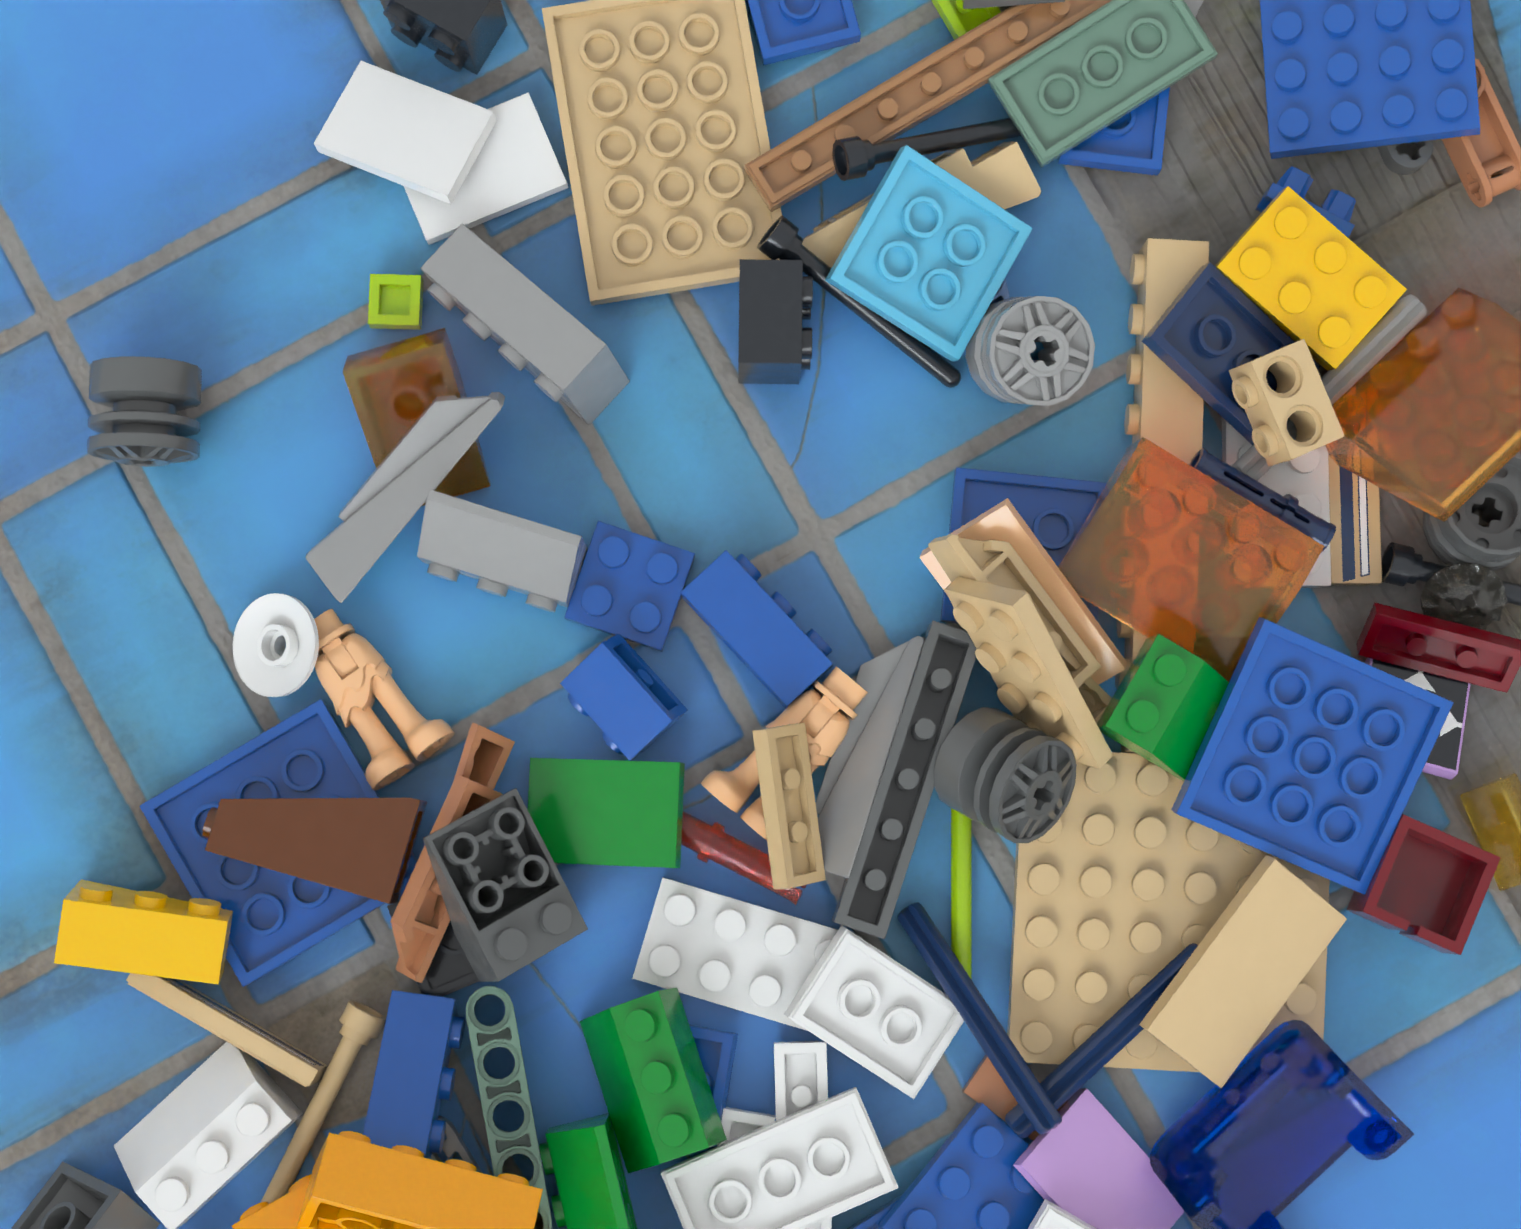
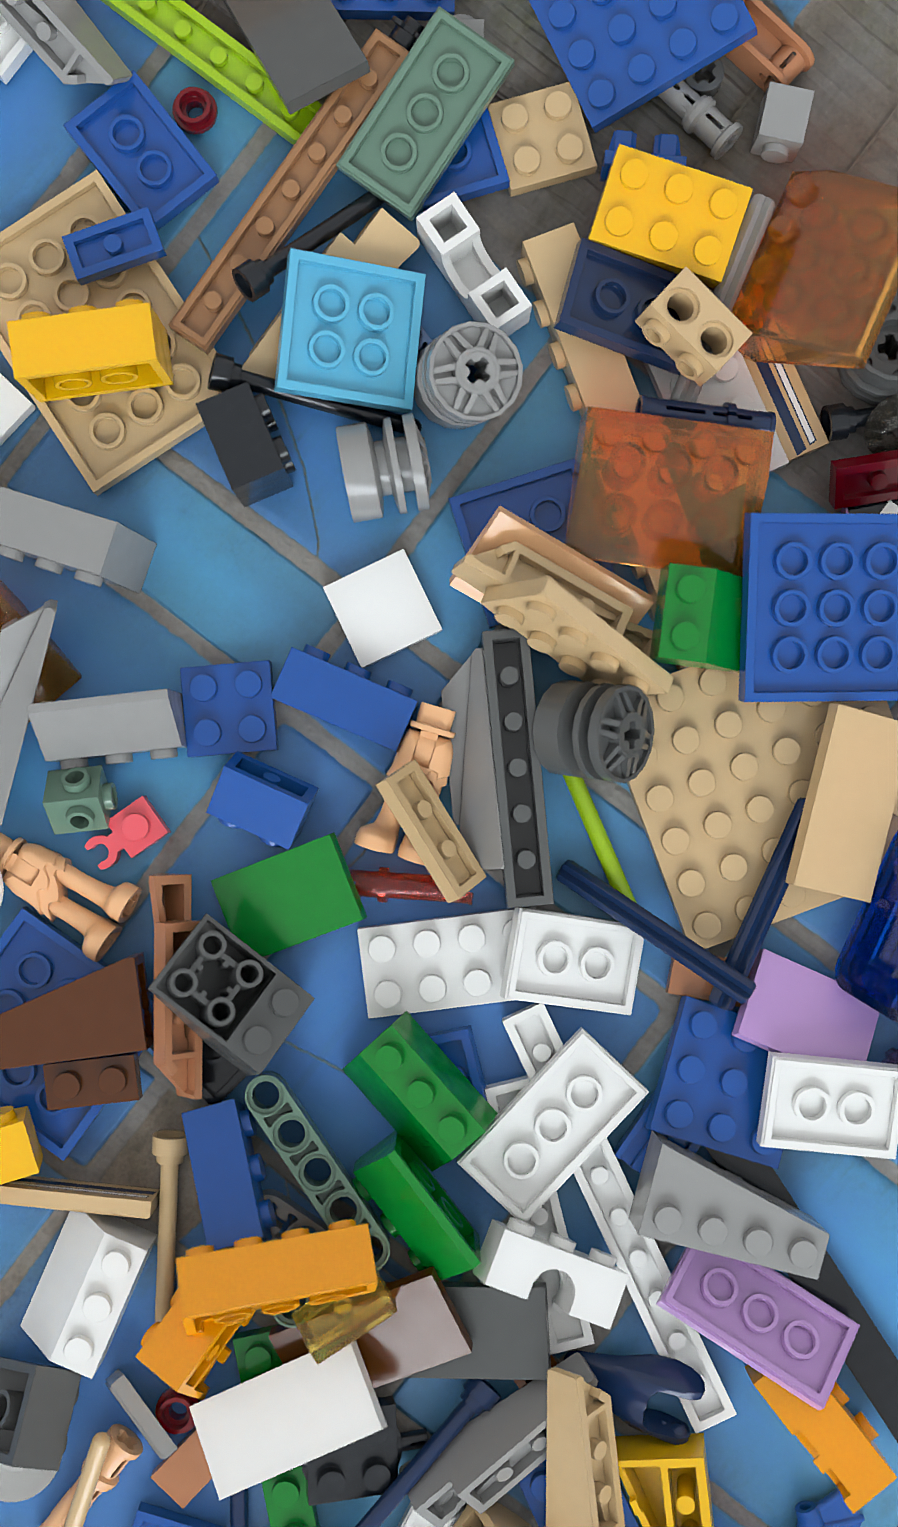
camera: 20 degrees left, 5 degrees up
none -> yellow brick [7,299,174,402]
none -> sand green brick [43,765,118,835]
none -> reddish brown plate [43,1051,143,1111]
none -> blue plate [62,206,167,286]
none -> coral plate [84,796,171,870]
none -> white tile [323,549,442,668]
none -> light grey wheel [336,413,432,523]
none -> white arch [416,192,532,336]
none -> tan plate [487,82,597,197]
none -> light grey pin [658,80,743,160]
none -> light grey brick [750,81,815,163]

